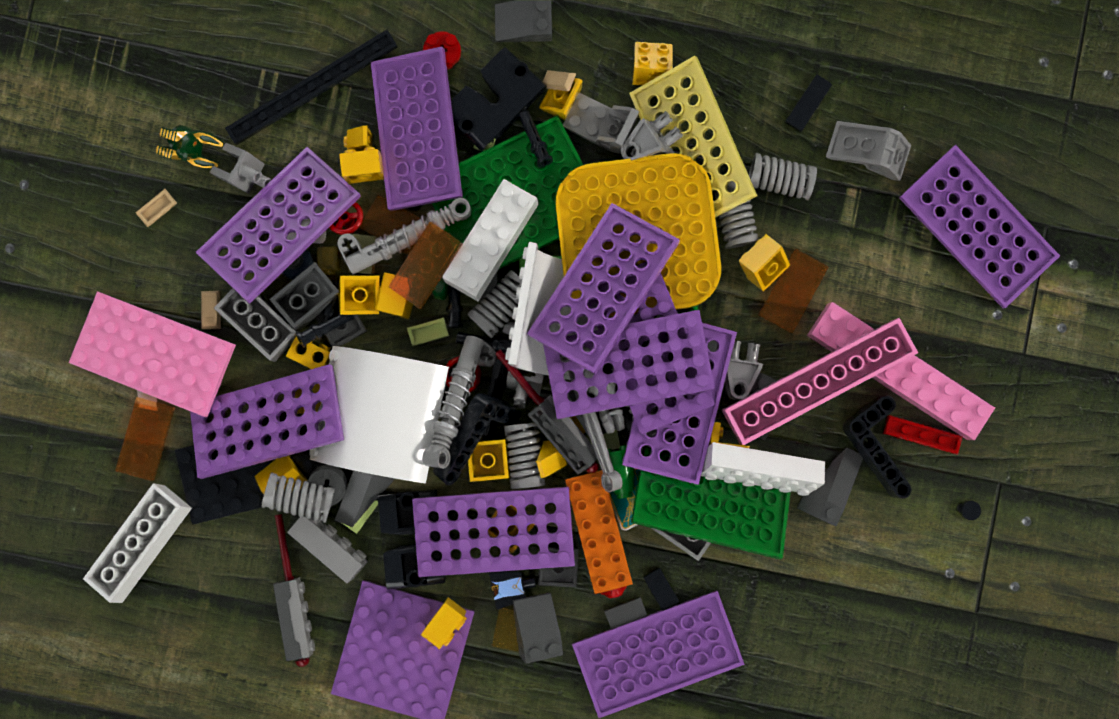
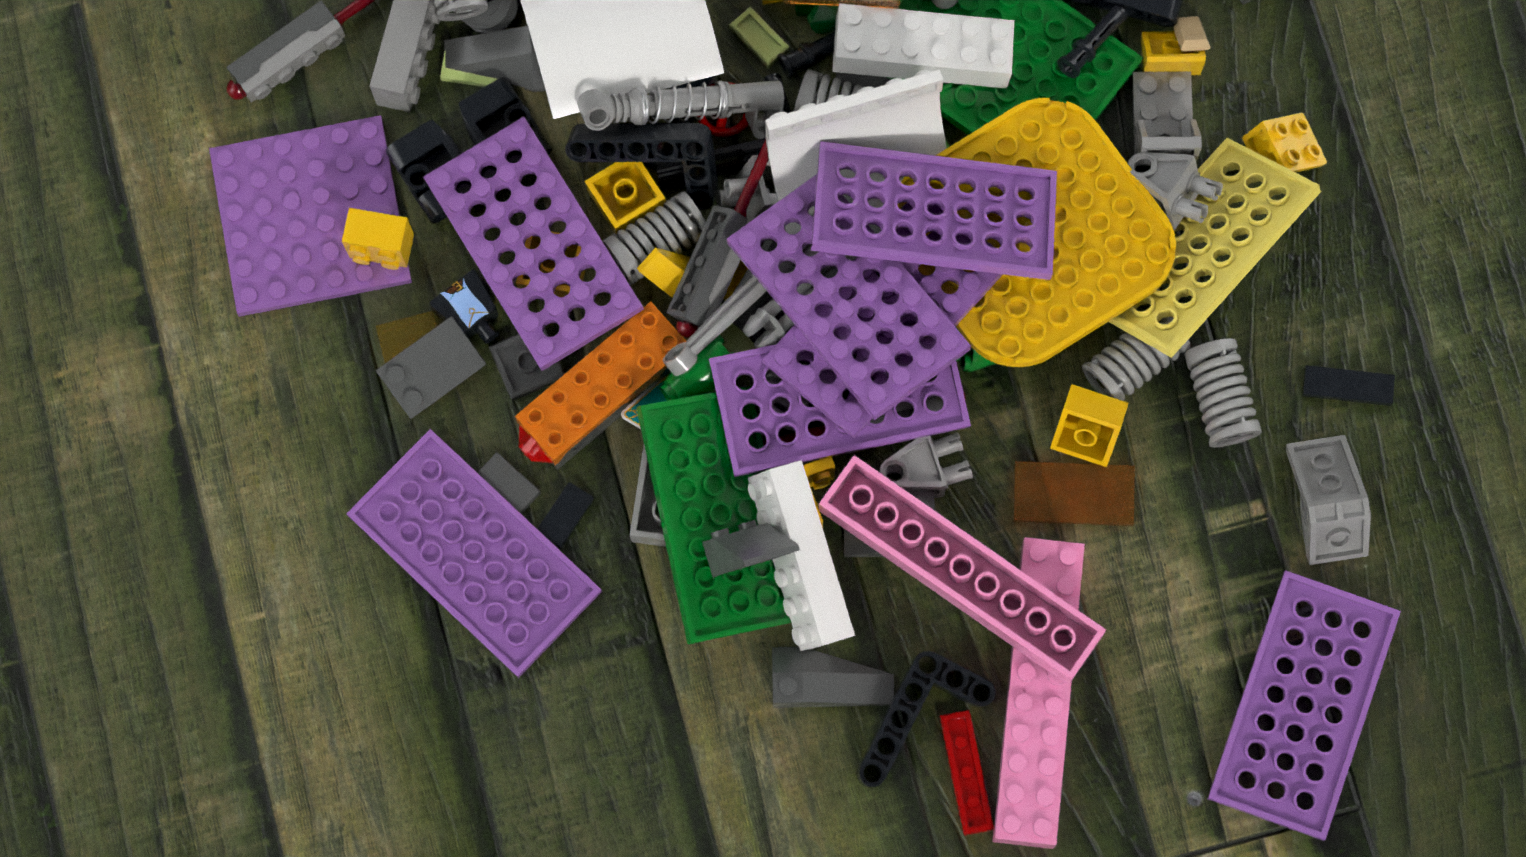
camera: 70 degrees right, 10 degrees down
none -> dark grey slope [702,520,800,577]

